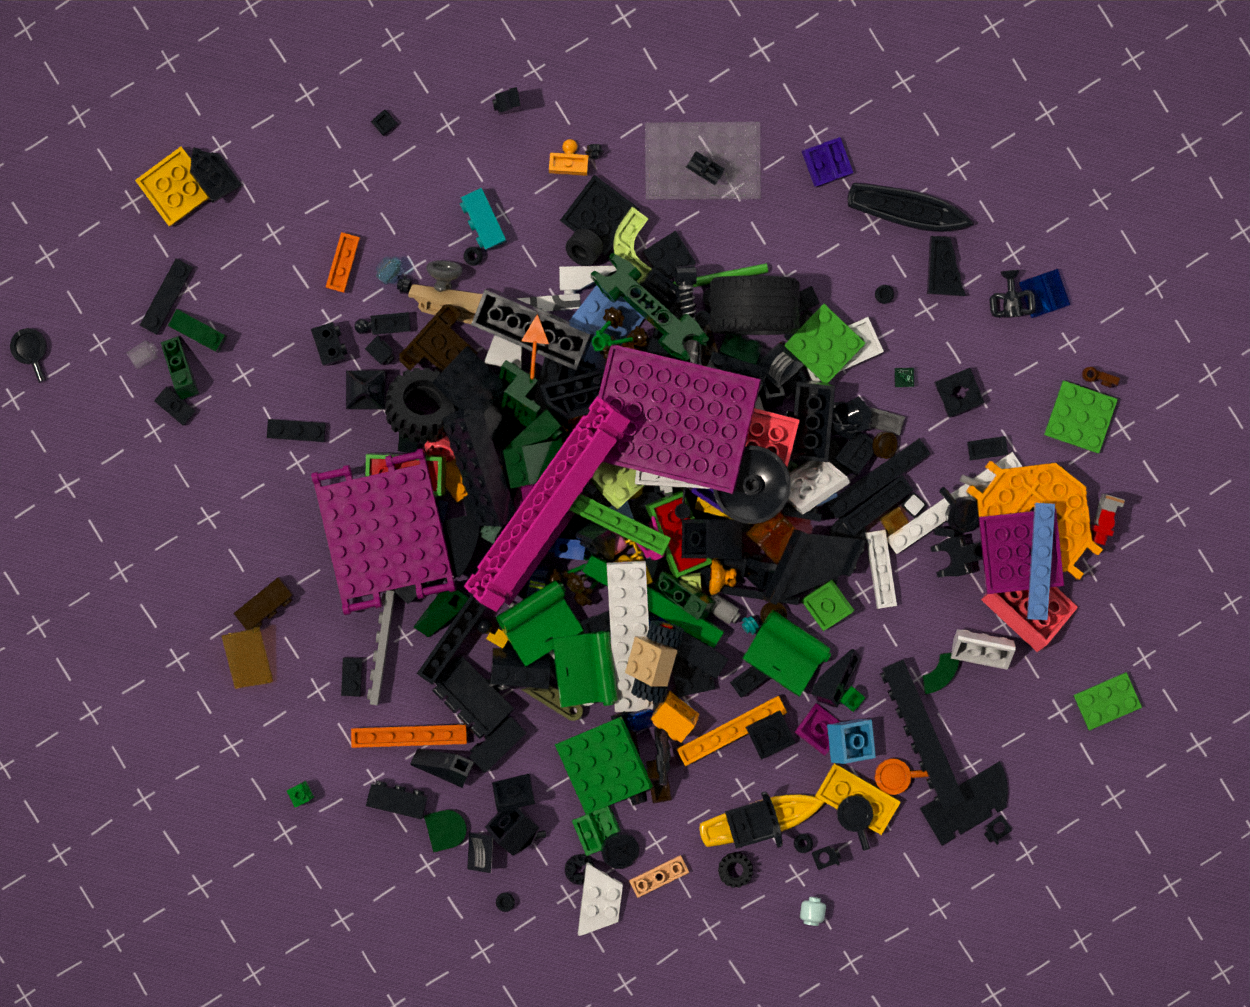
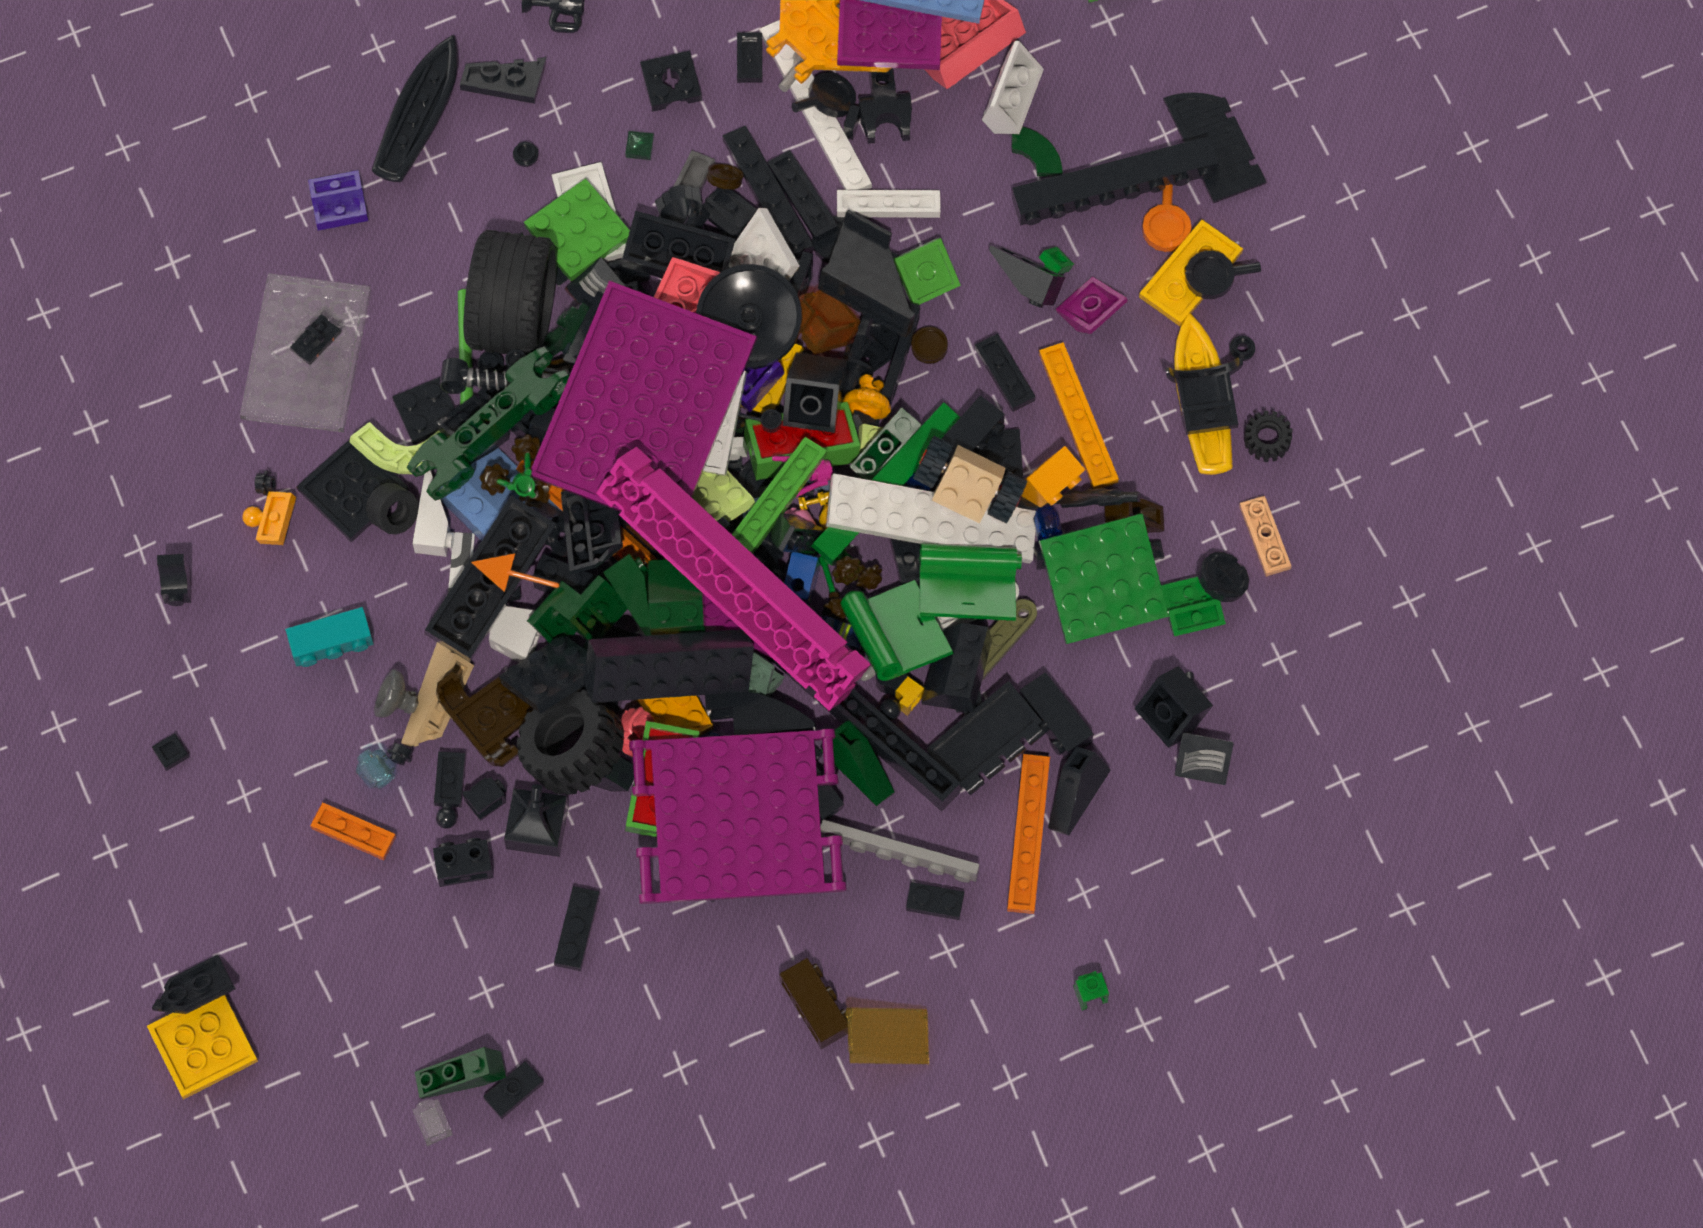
camera: 85 degrees left, 20 degrees down
black plate [140,258,193,335] -> none
dark green slope [168,309,227,353] -> none
black brick [366,780,428,820] -> none
dark green tile [424,809,467,853] -> none
black plate [463,247,483,266] -> none
black tile [492,774,535,813] -> none
black plate [496,892,515,912] -> none
black gear [565,854,595,885] -> none
white wing [578,863,623,936] -> none
light grey head [710,594,740,624] -> none
green door [742,610,831,697] -> none
teal plate [742,616,759,635] -> none
black plate [746,710,795,760] -> none
light aqua head [800,897,826,926] -> none
black bracket [812,845,842,870] -> none
dark azure brick [827,719,876,764] -> none
clear yellow panel [879,506,908,535] -> none
white slope [900,492,927,519] -> none
black bracket [983,815,1012,845] -> none

